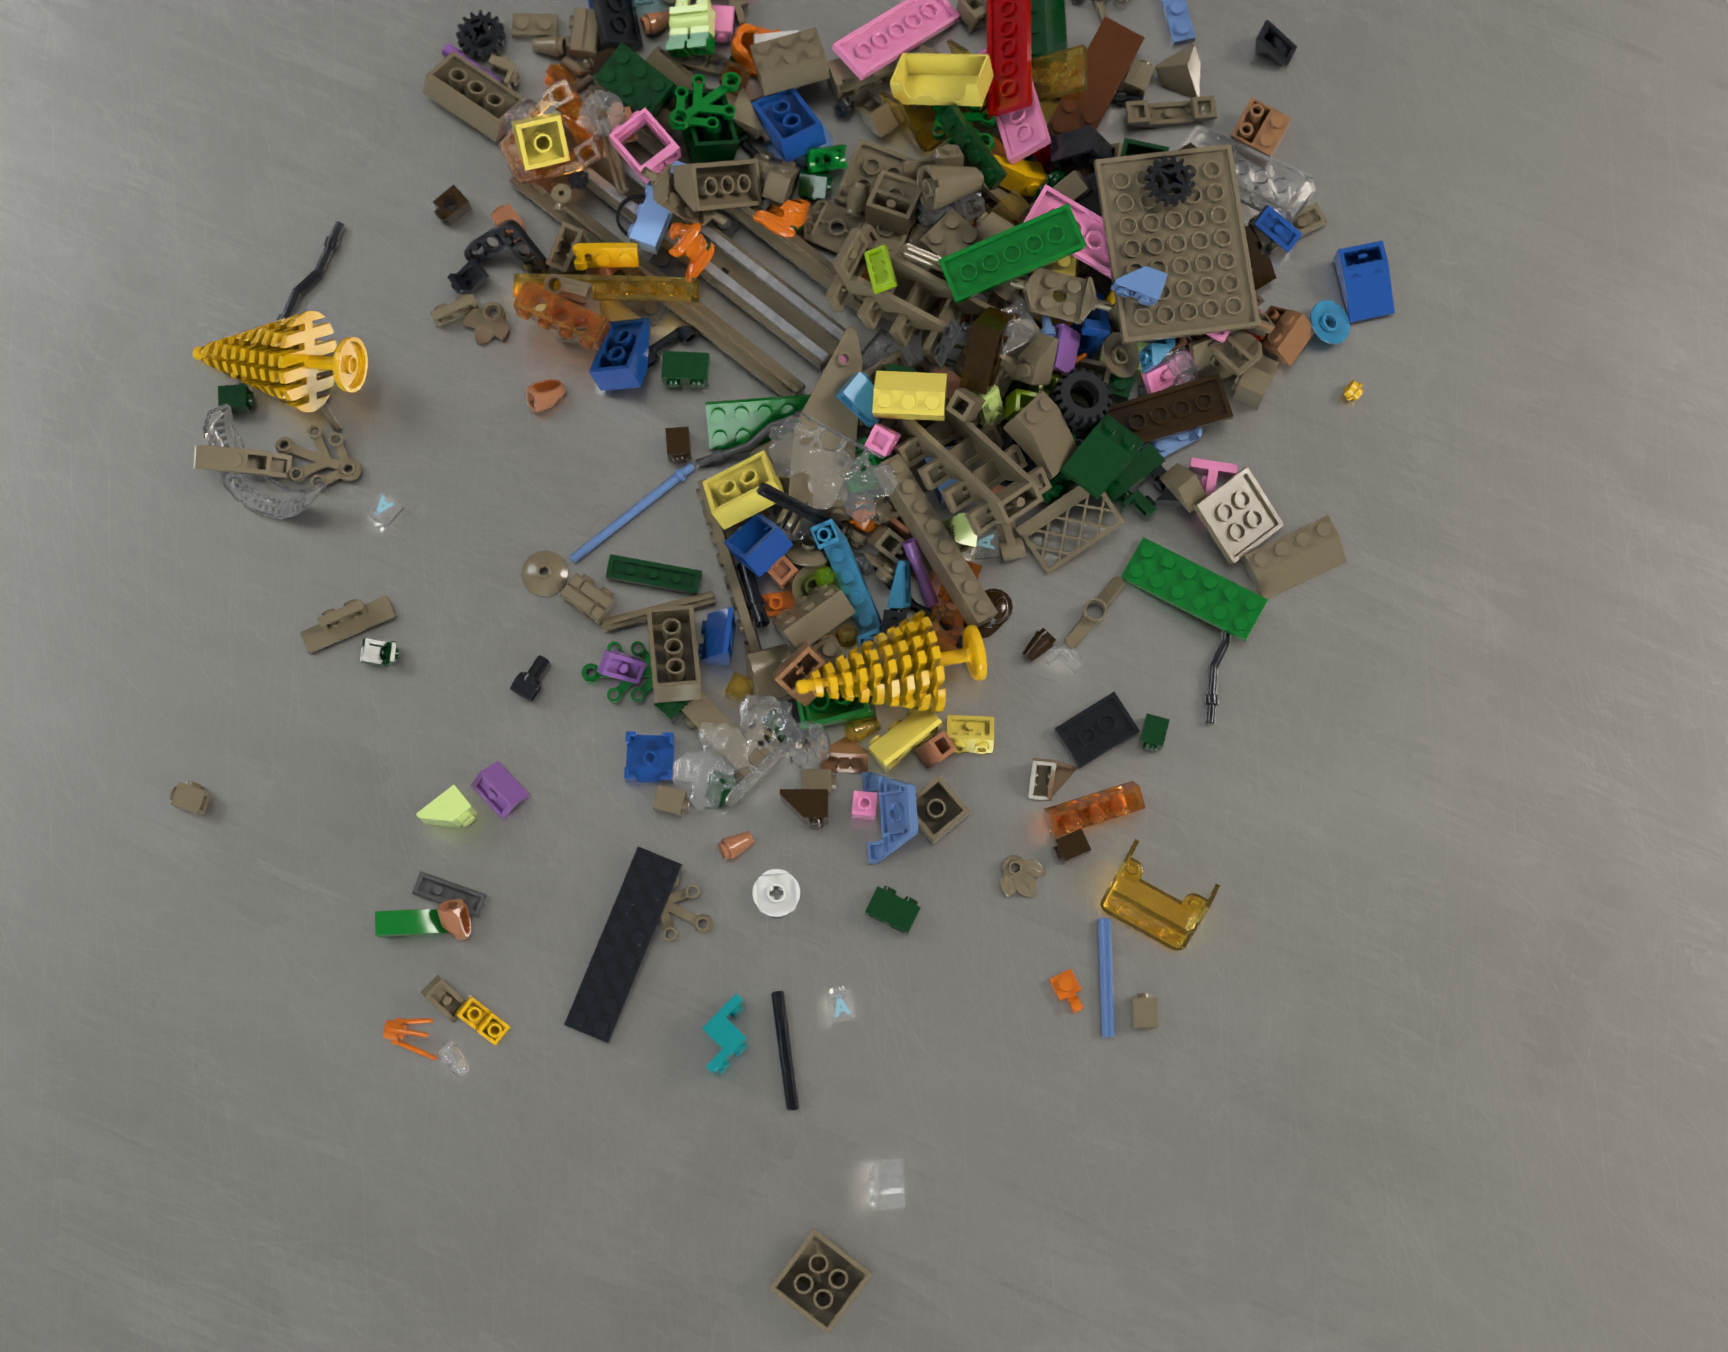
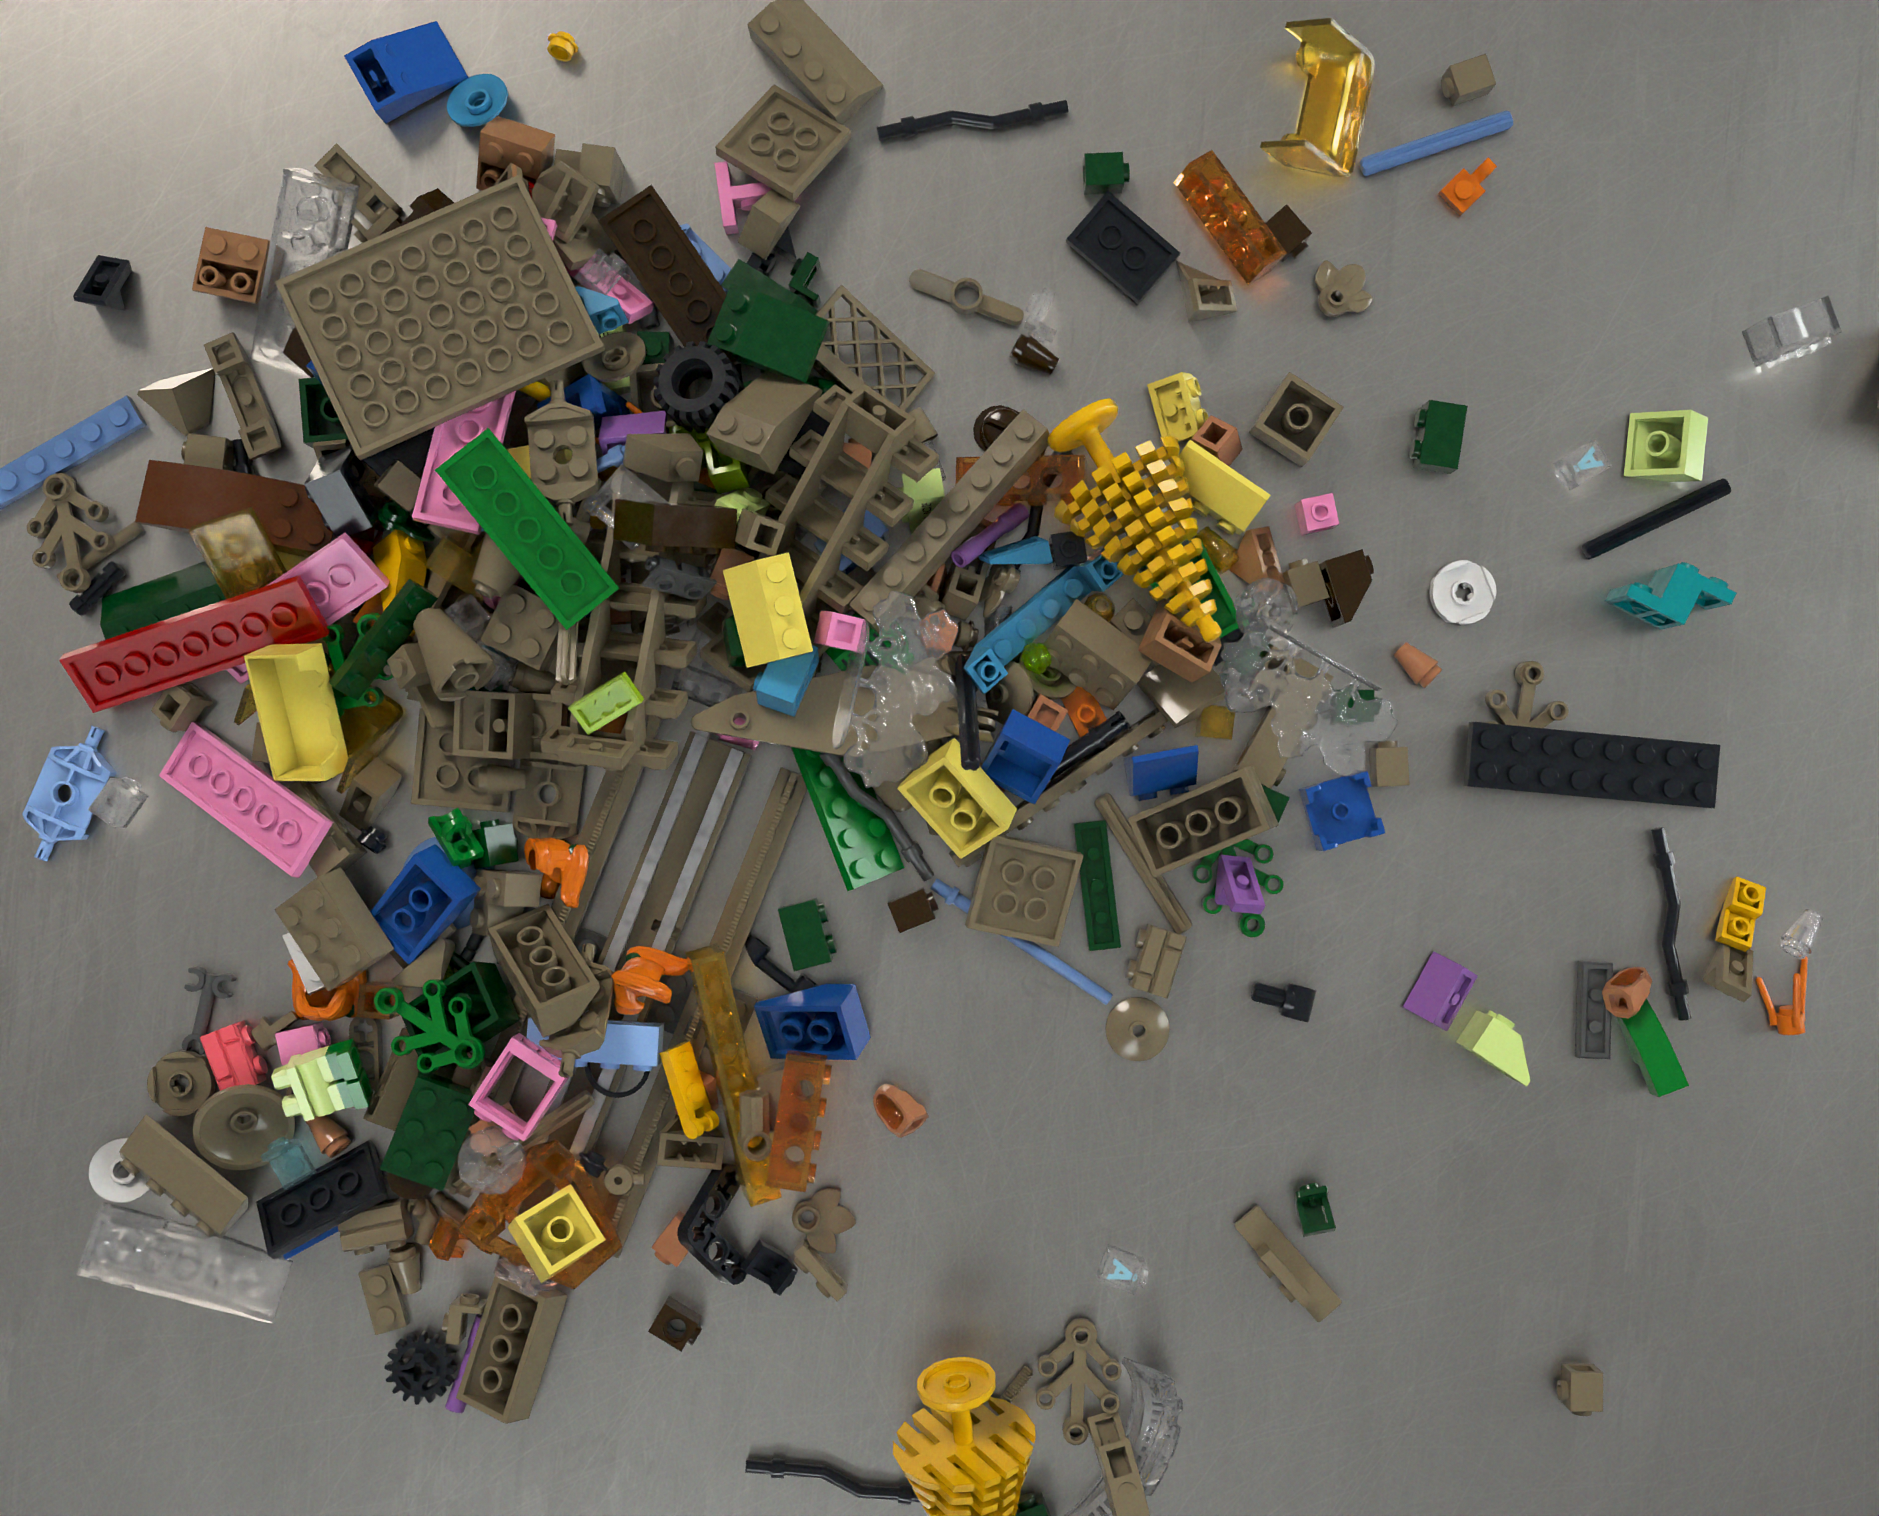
camera: 110 degrees left, 10 degrees up
medium blue wing [862,772,918,864] -> none
medium blue slope [1110,266,1168,306] -> none
green plate [1121,537,1268,642] -> none
black gear [1144,155,1196,207] -> none
blue plate [1252,205,1302,252] -> none
none -> dark tan plate [965,835,1084,947]
none -> yellowish green slope [1624,410,1708,482]
none -> black bar [1651,827,1692,1021]

